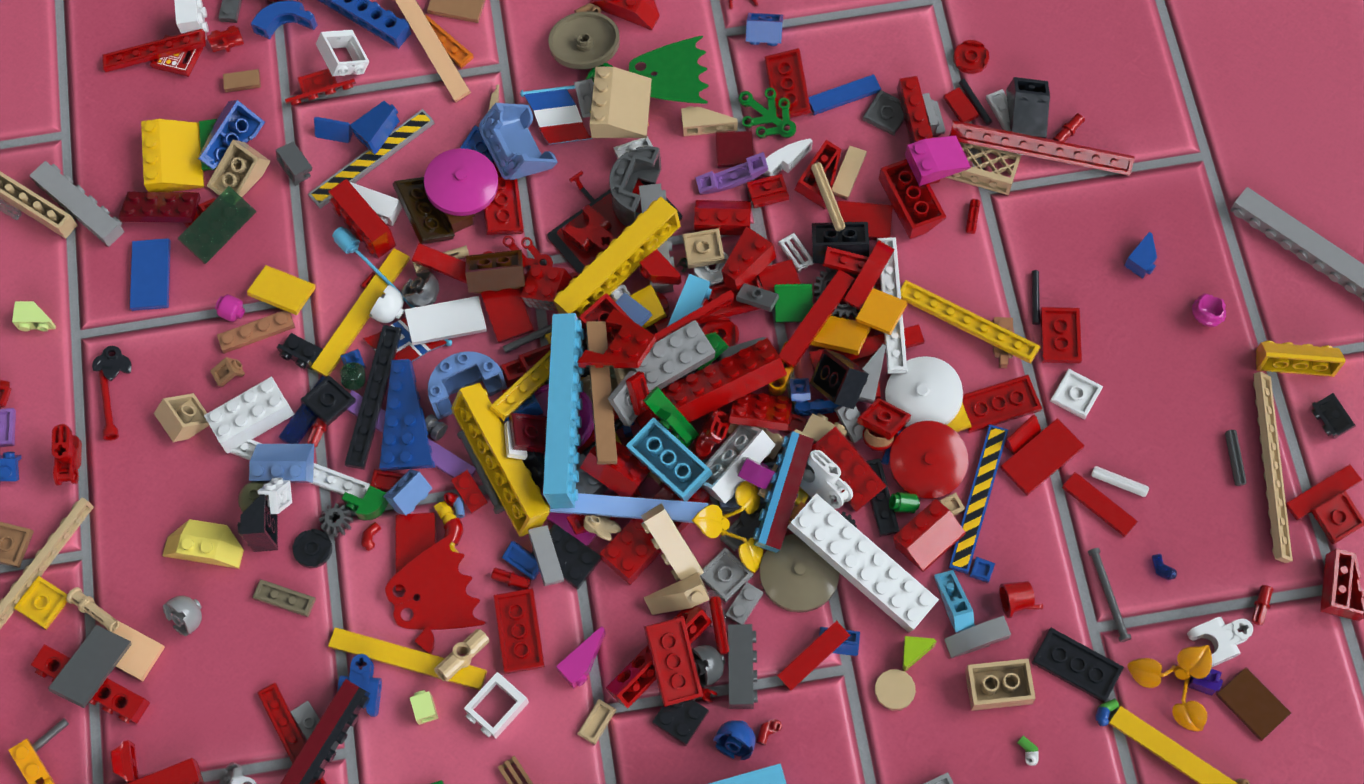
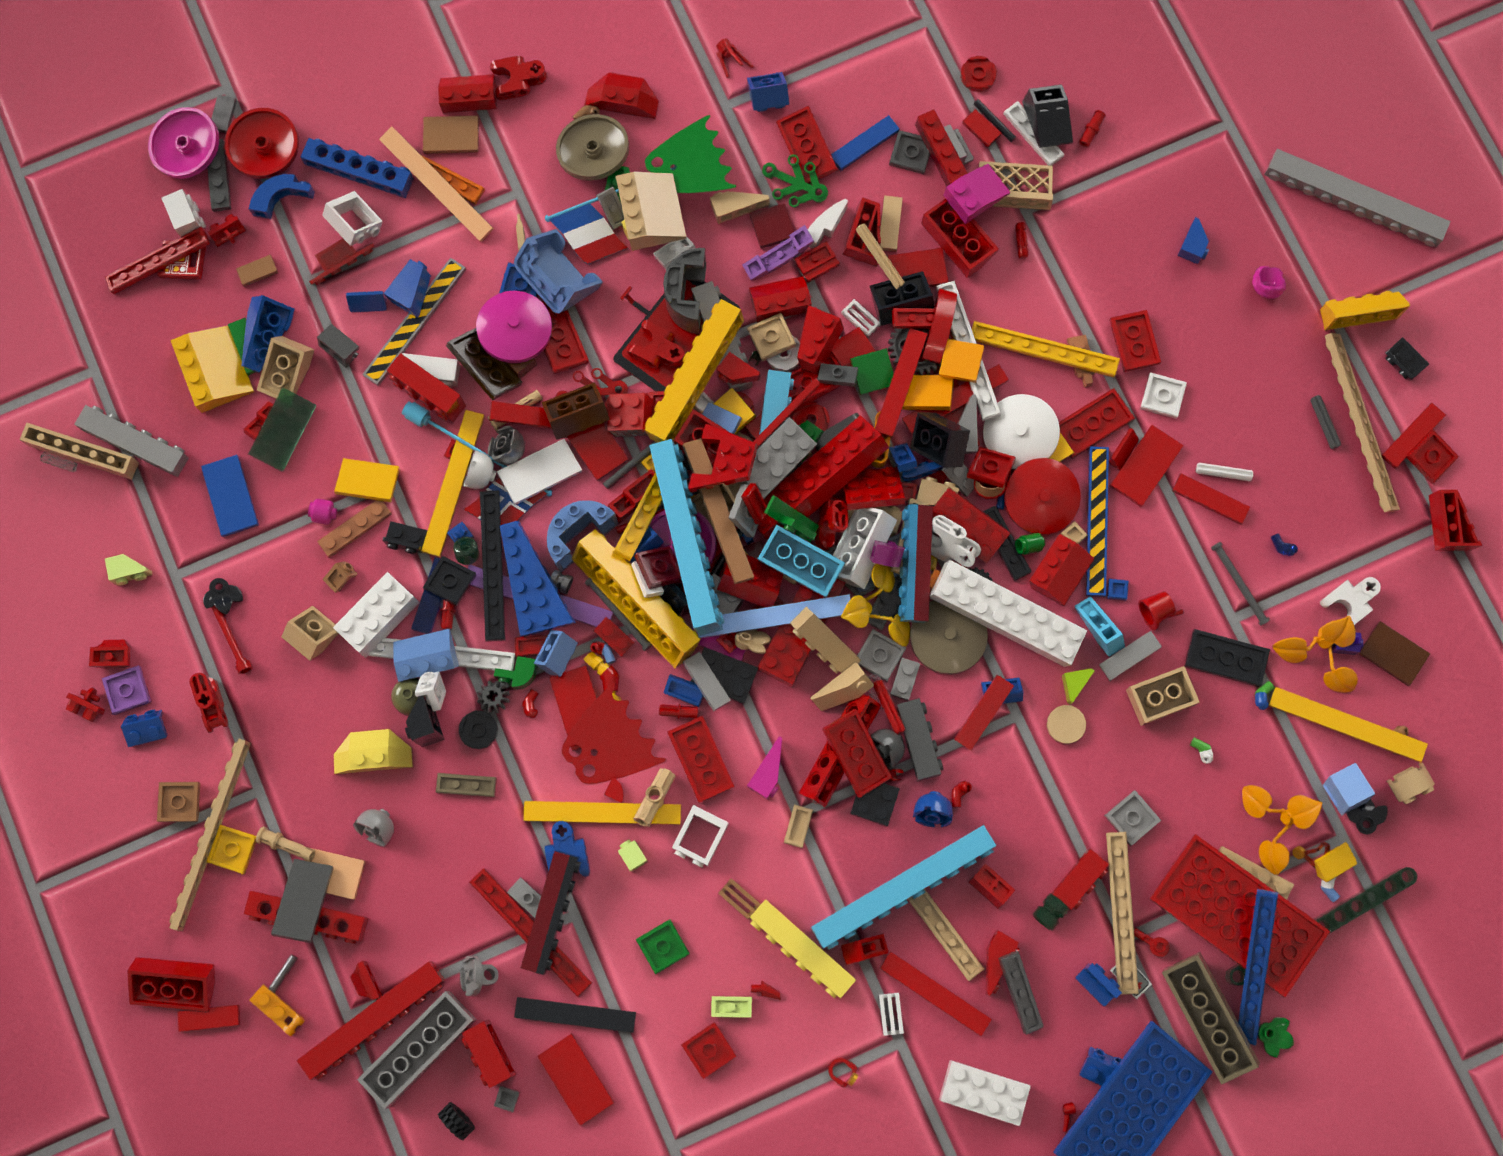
camera: 15 degrees left, 10 degrees up
dark red plate [119,191,201,223] -> none
plate [949,120,1135,176] -> none
black bar [1032,270,1040,325] -> none
red axle [1252,585,1274,625] -> none

